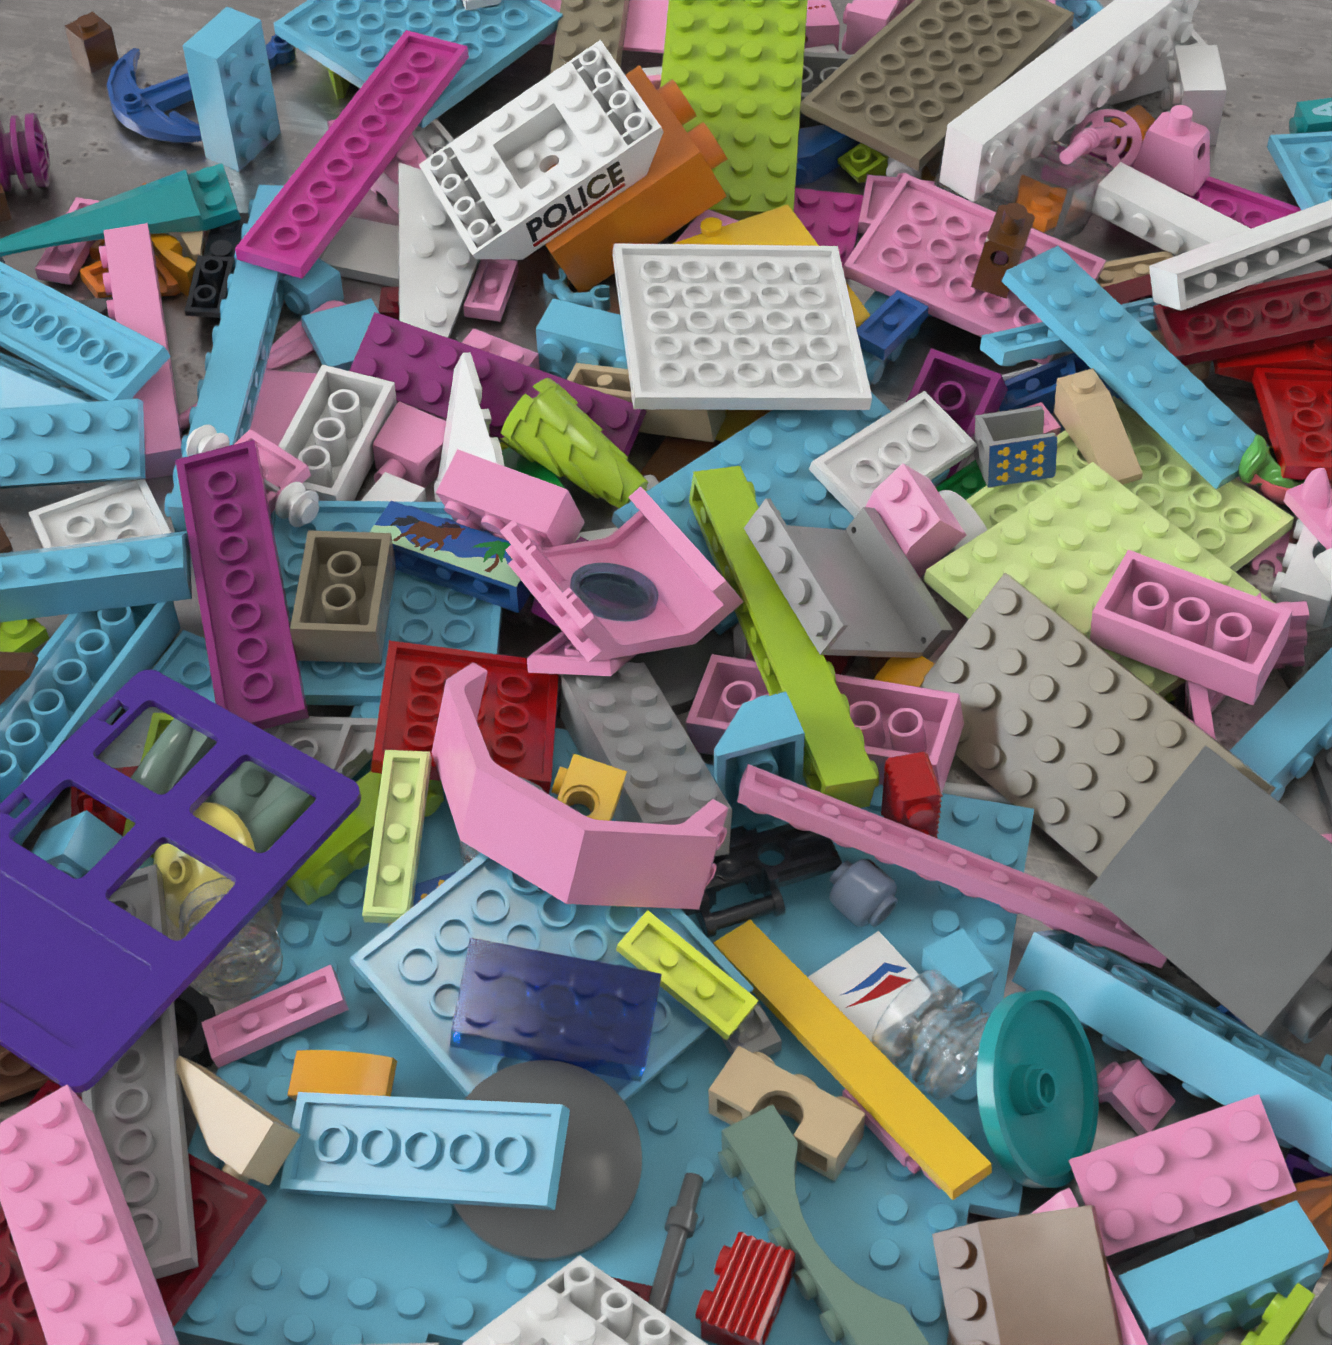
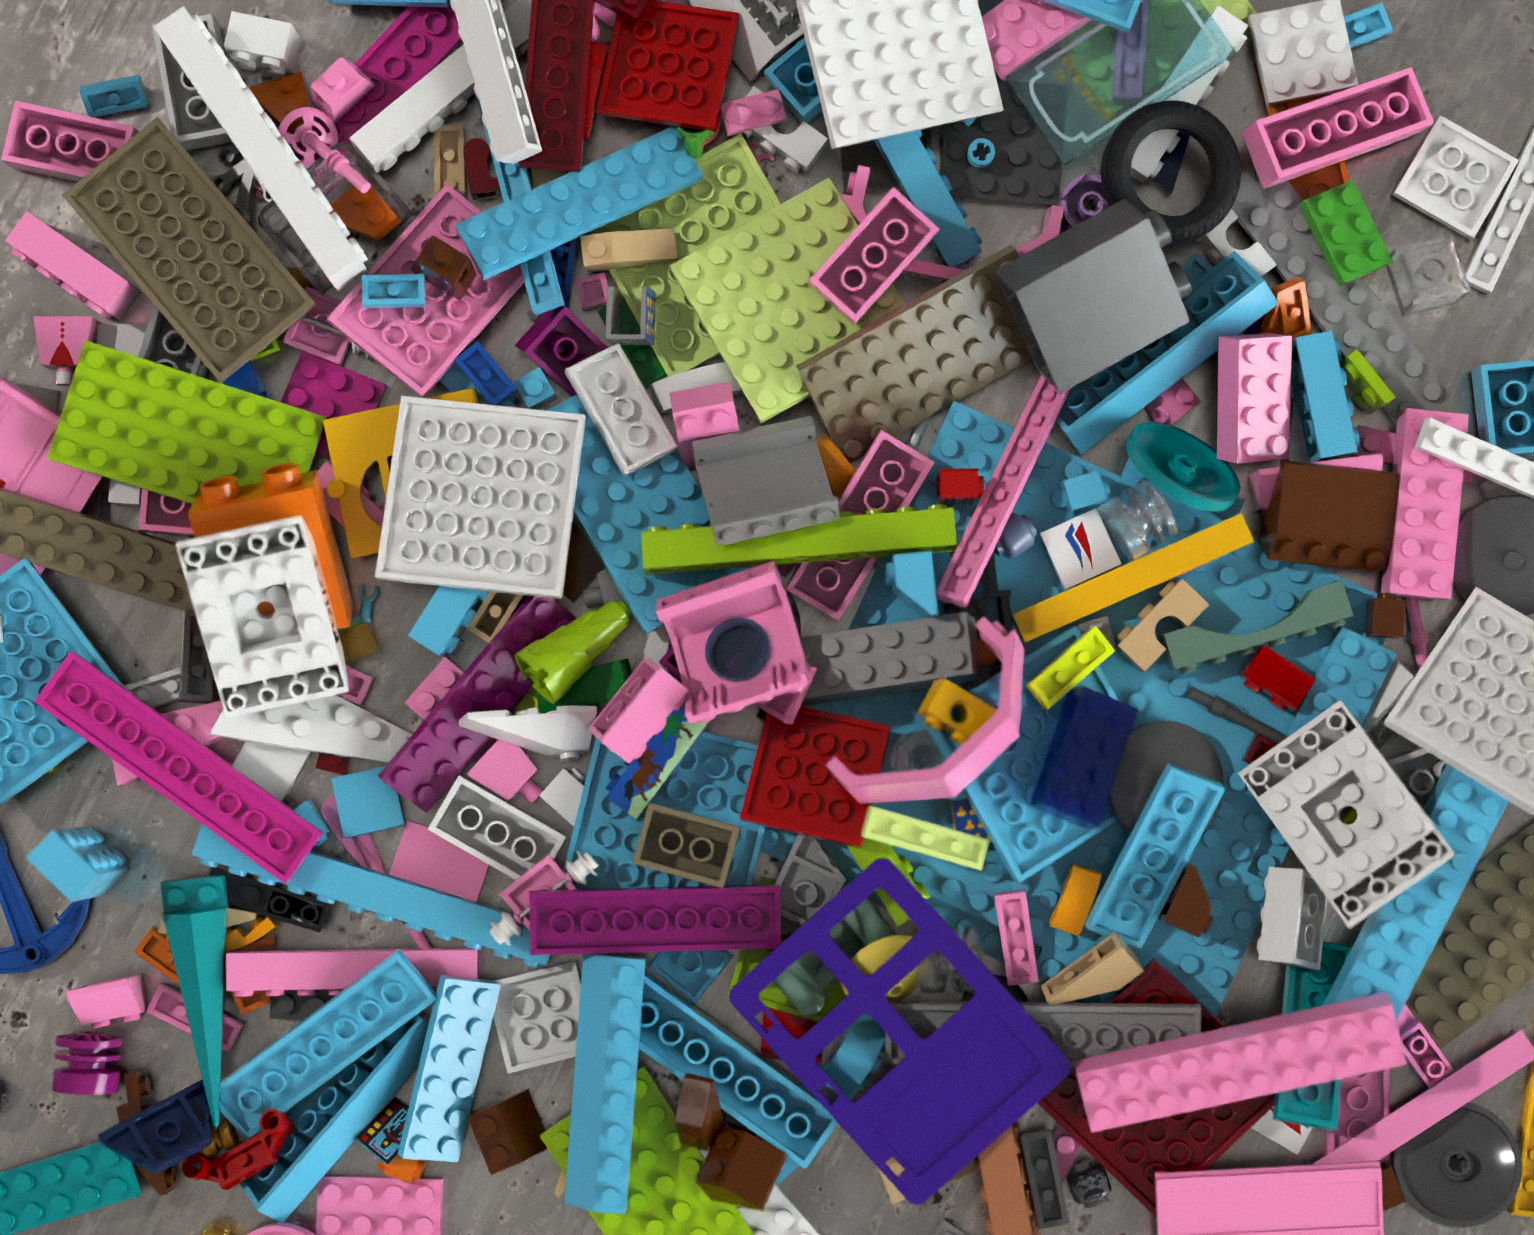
camera: 75 degrees left, 35 degrees up
none -> bright pink slope [66,974,148,1029]
none -> clear yellow brick [339,622,381,665]
none -> medium azure plate [362,274,425,308]
none -> medium azure brick [513,367,558,410]
none -> reddish brown slope [1158,863,1213,937]

